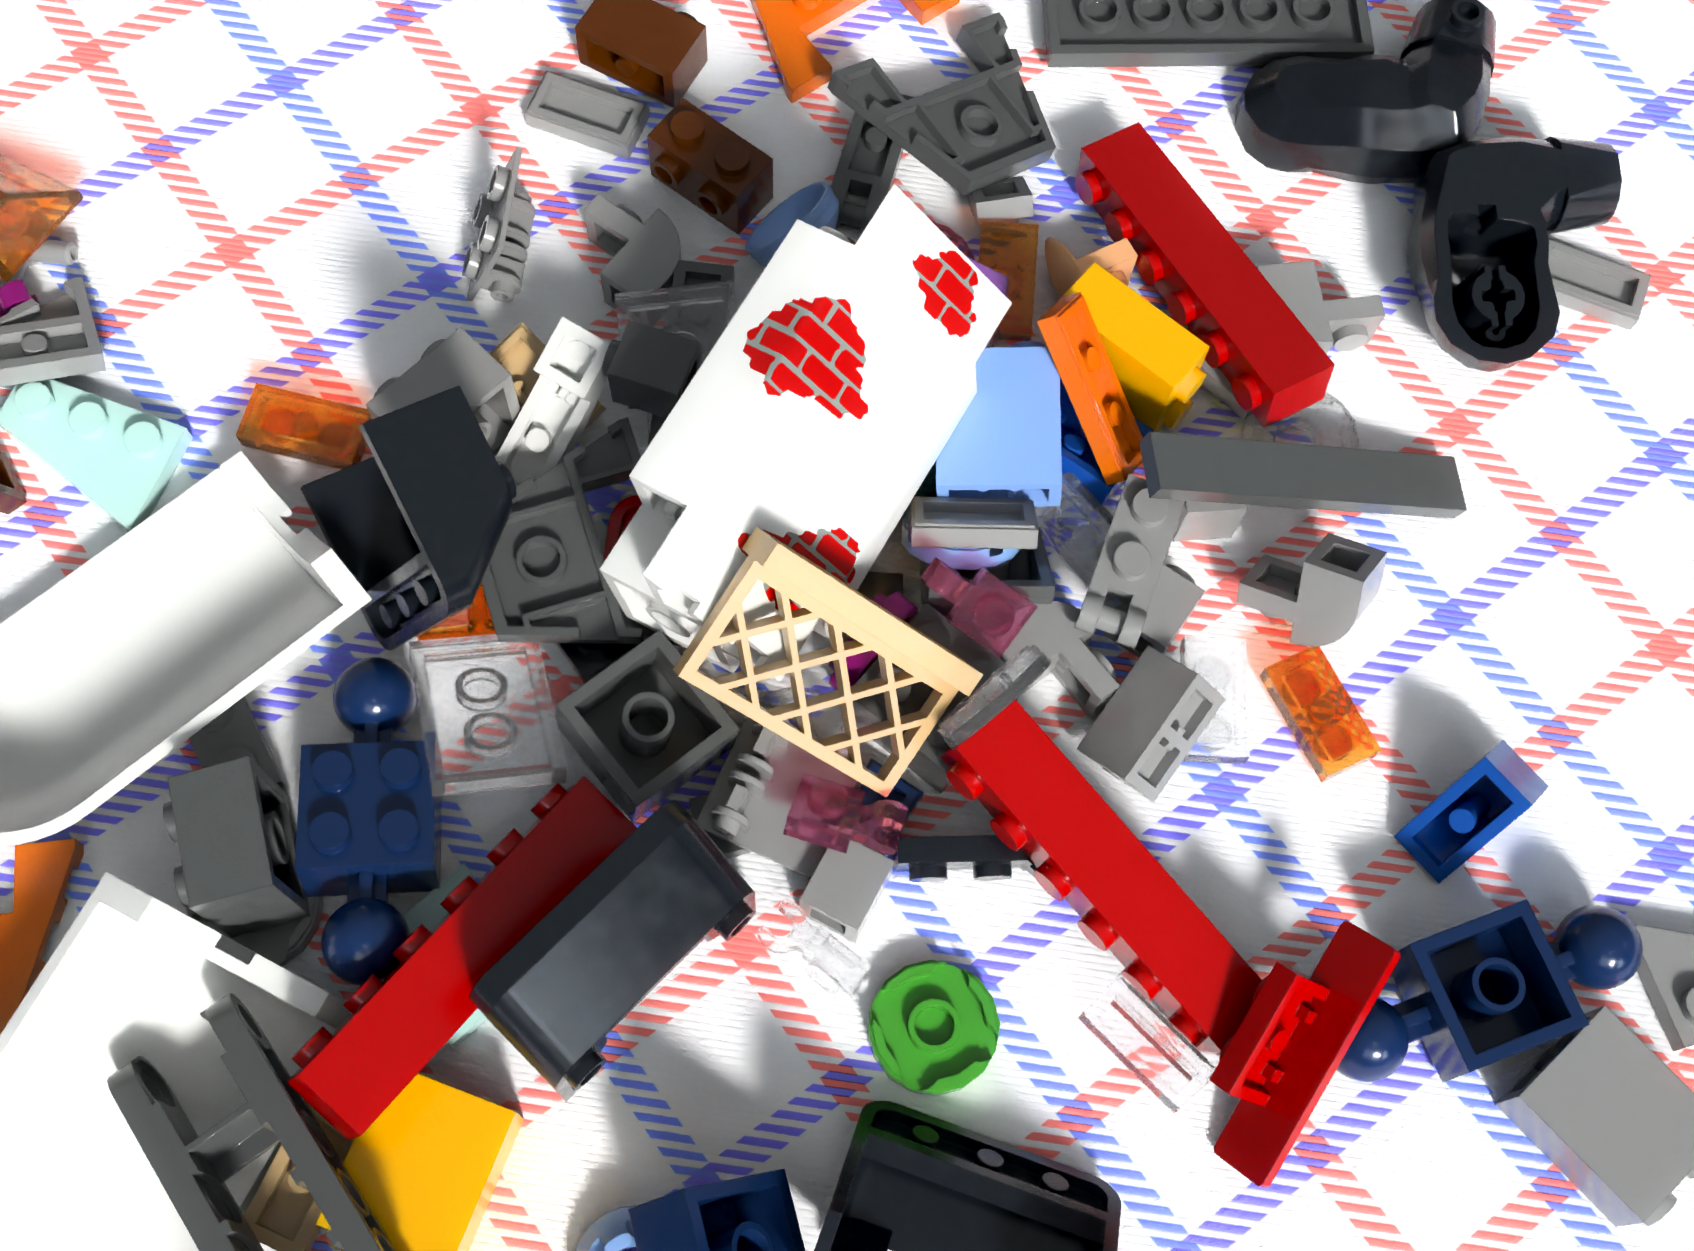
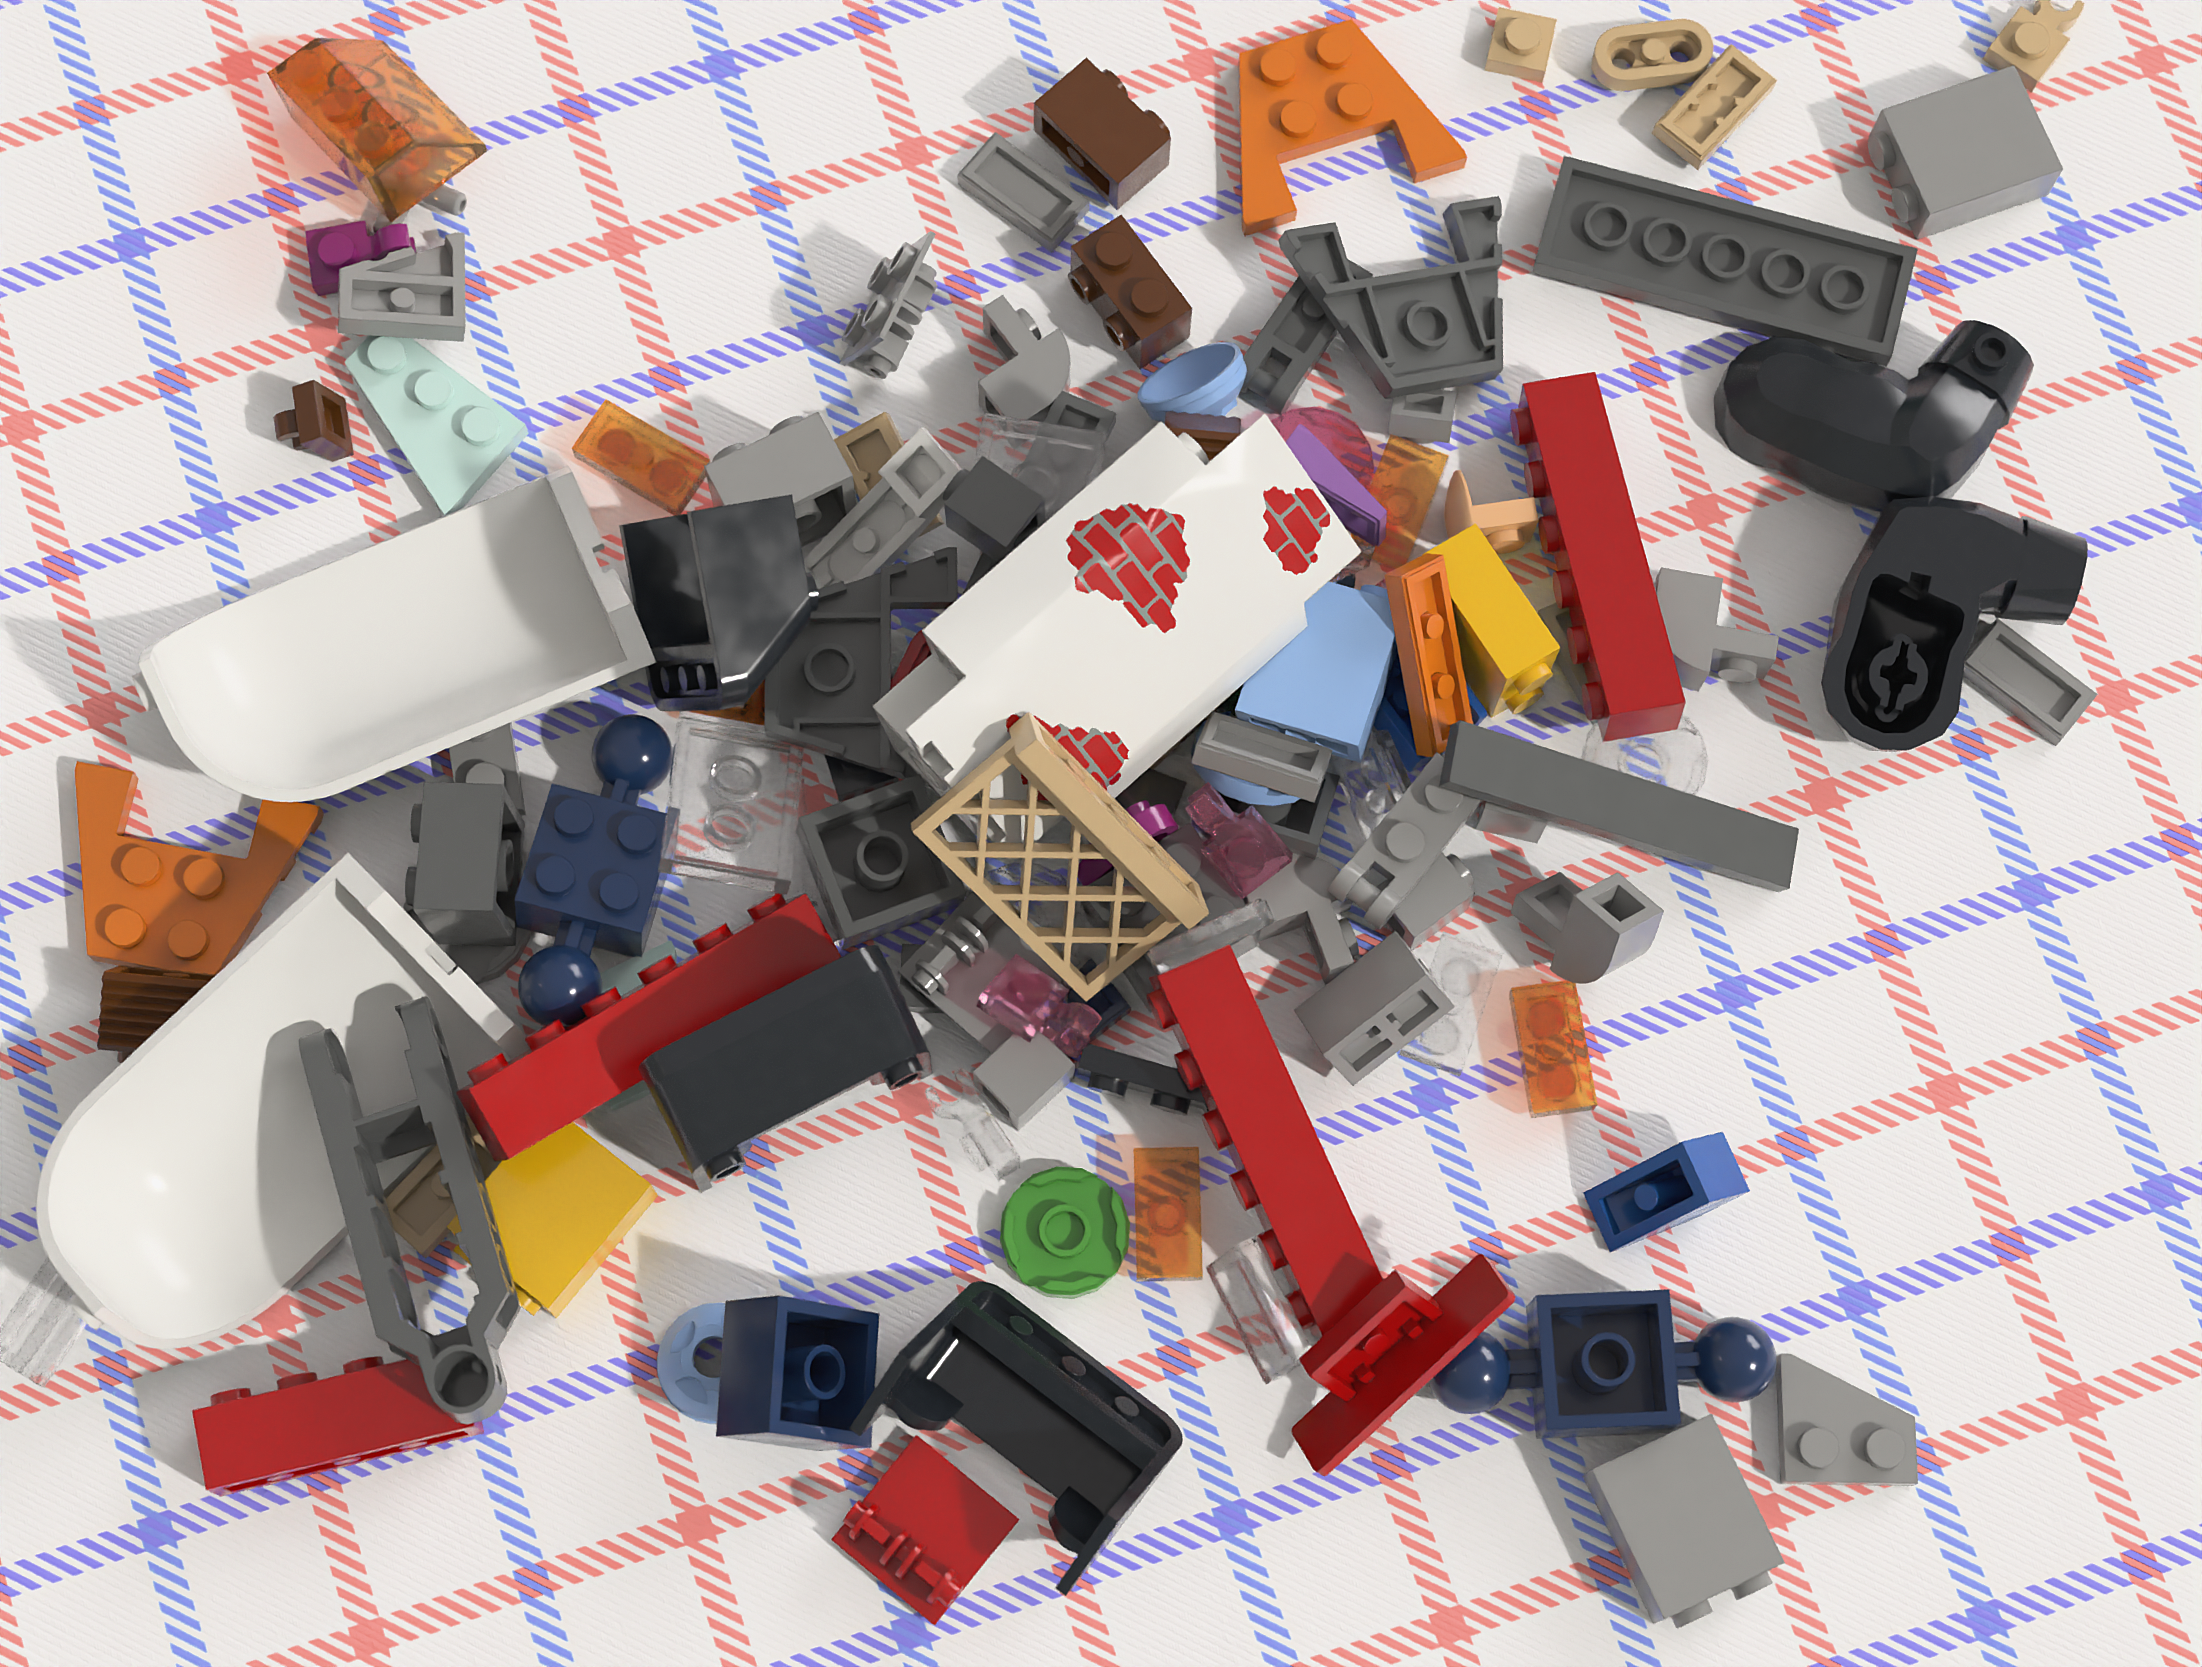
camera: 20 degrees right, 5 degrees up
none -> clear orange plate [1133,1147,1203,1282]

